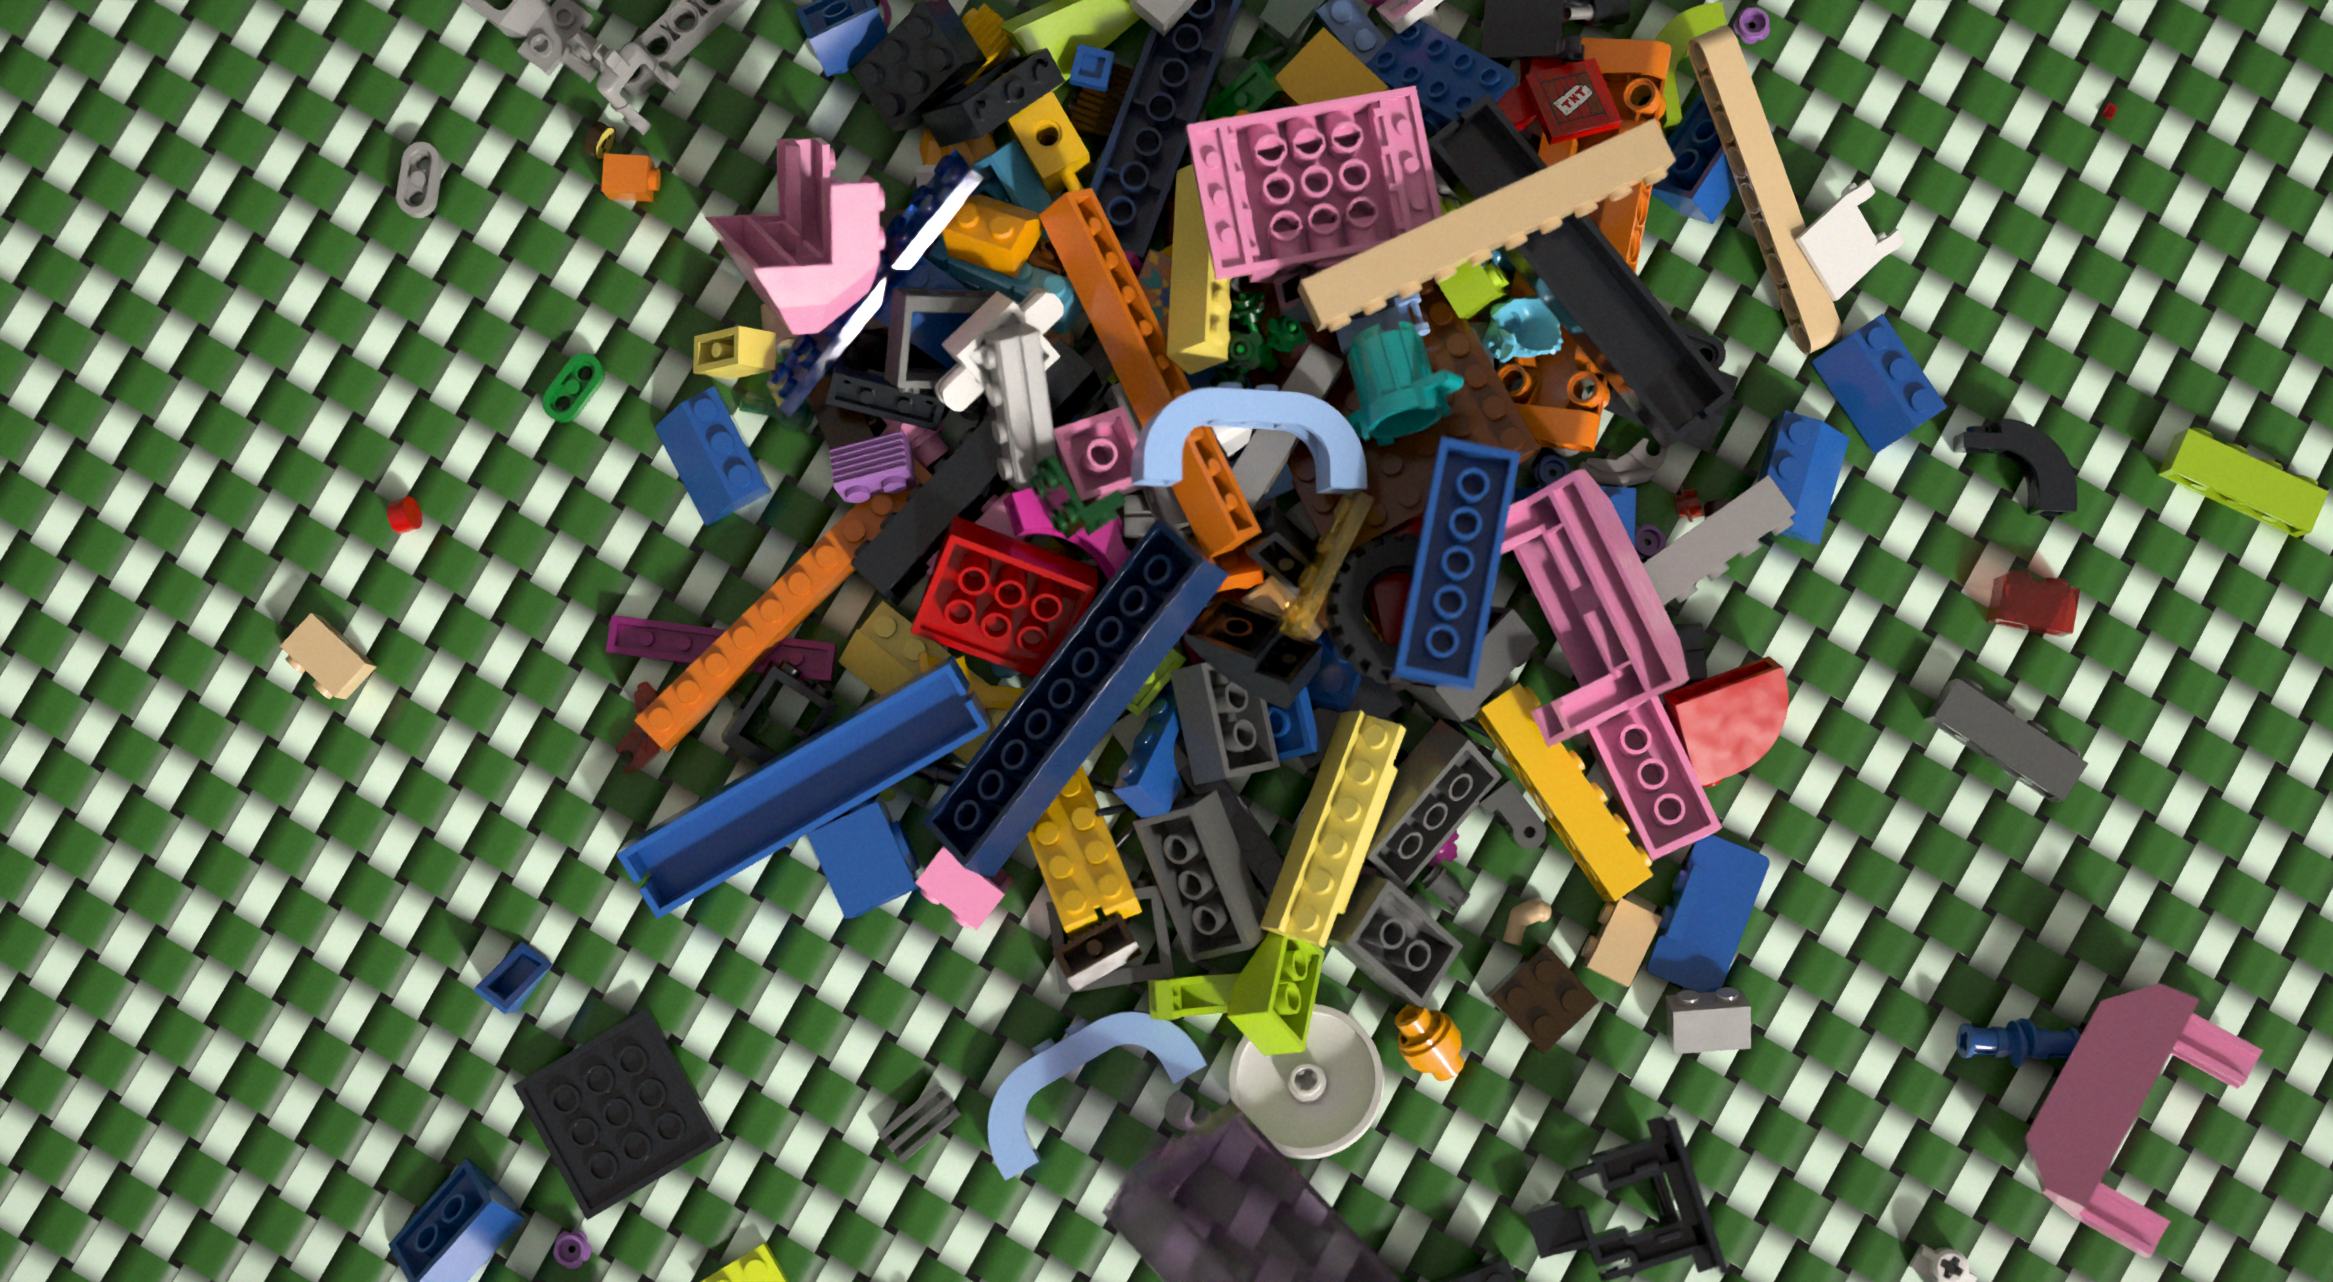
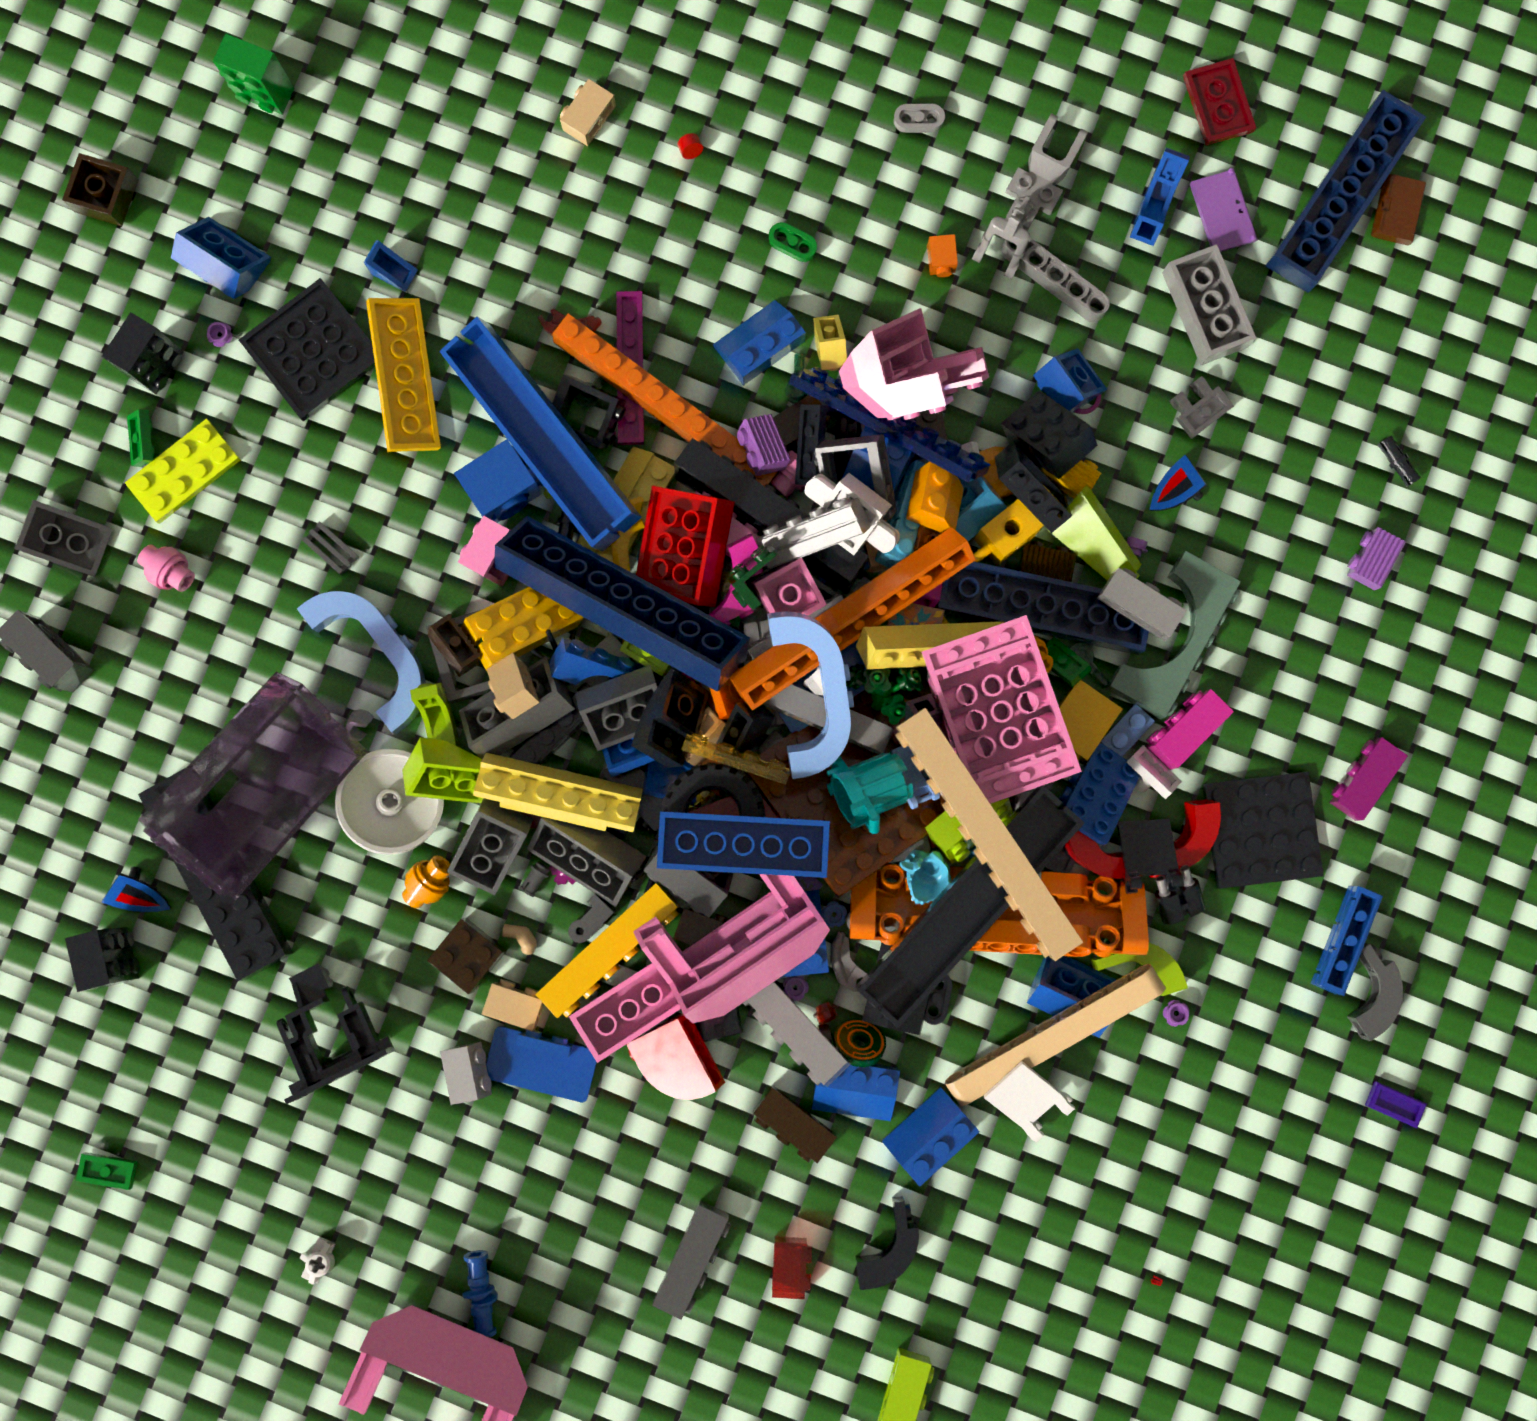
camera: 75 degrees right, 0 degrees up
dark brown tile [583,121,616,161] -> none
blue plate [1069,44,1115,92] -> none
red tile [1523,58,1622,145] -> none
none -> green brick [213,33,295,115]
none -> yellow plate [366,298,441,452]
none -> tan brick [487,653,540,719]
none -> dark brown brick [673,908,730,945]
none -> dark brown brick [753,1085,837,1164]
none -> dark green tile [833,1018,886,1067]

